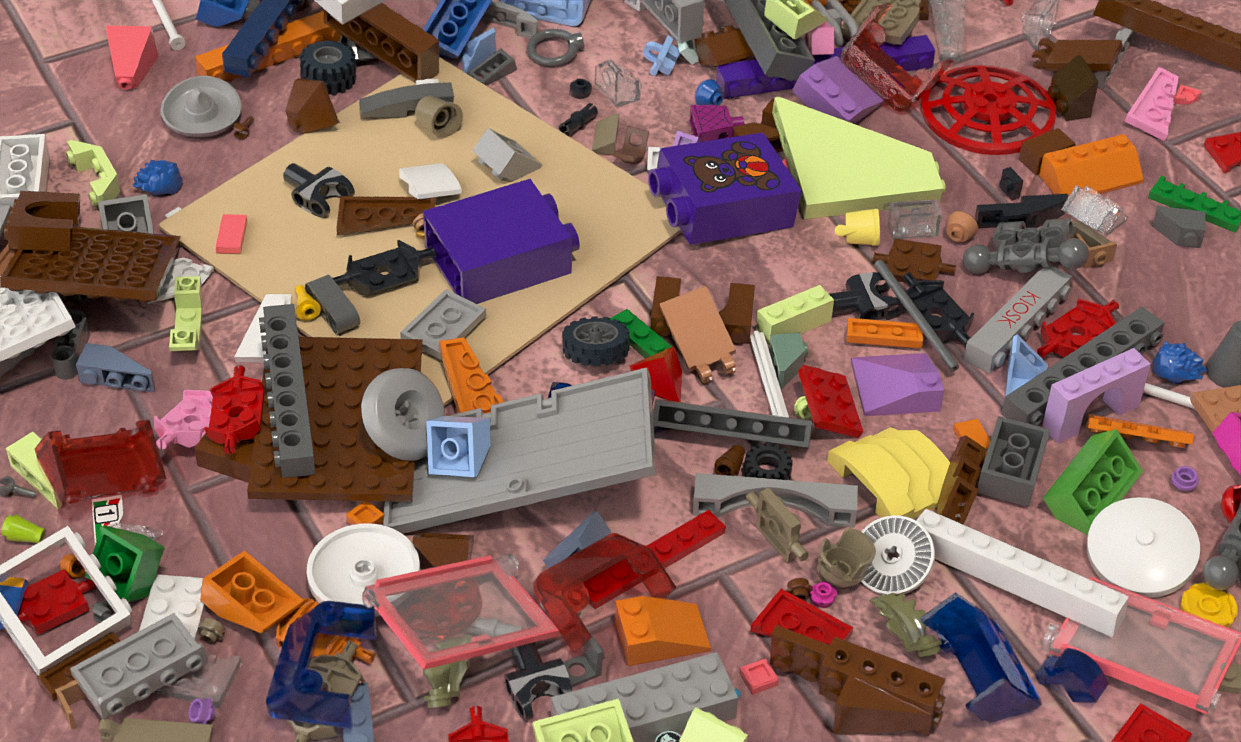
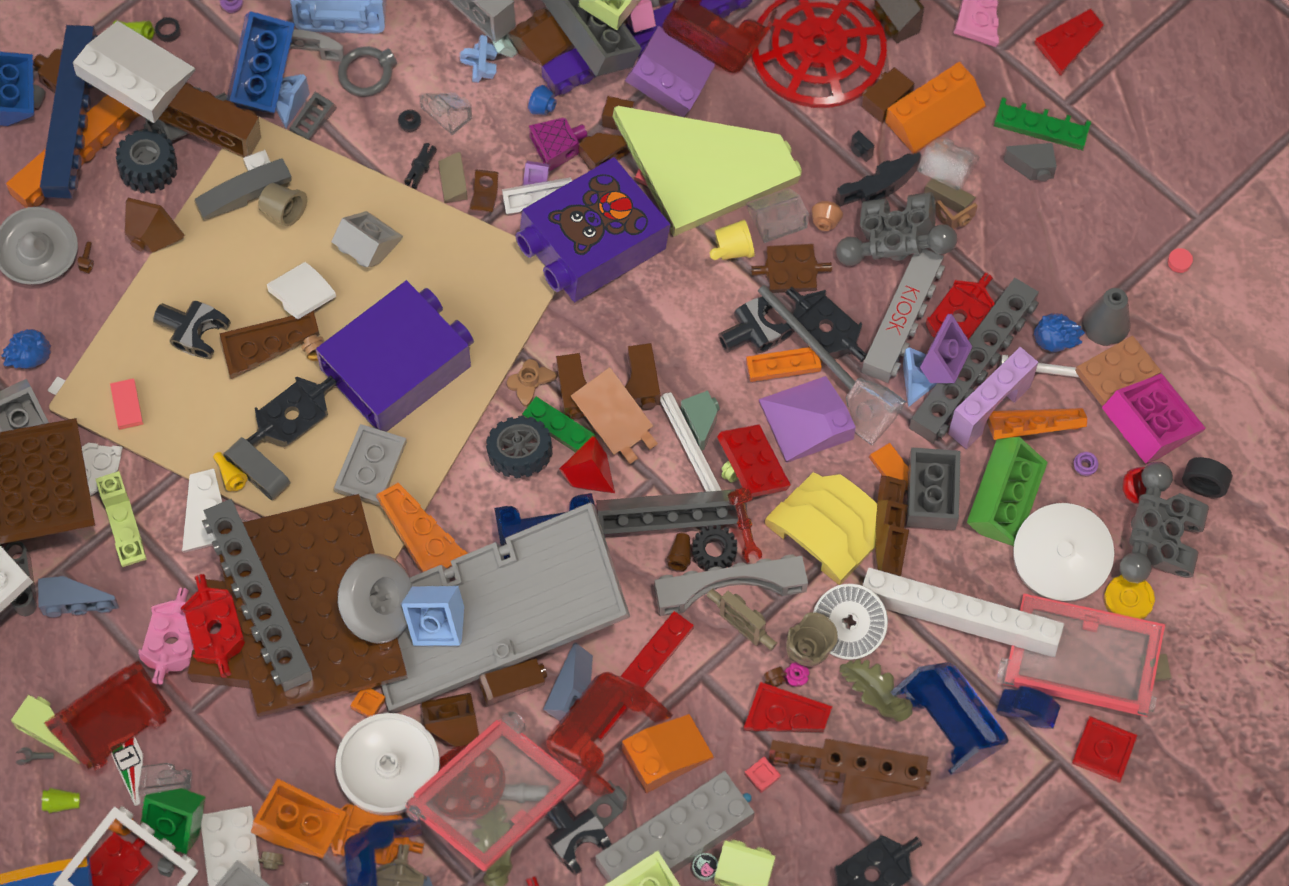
camera: 15 degrees left, 20 degrees up
yellowish green brick [756,285,834,346] -> none
none -> reddish brown slope [478,658,548,707]
none -> medium nougat animal [507,359,557,407]
none -> clear red piece [727,487,762,562]
none -> clear slope [846,378,907,445]
none -> medium lavender slope [920,314,972,383]

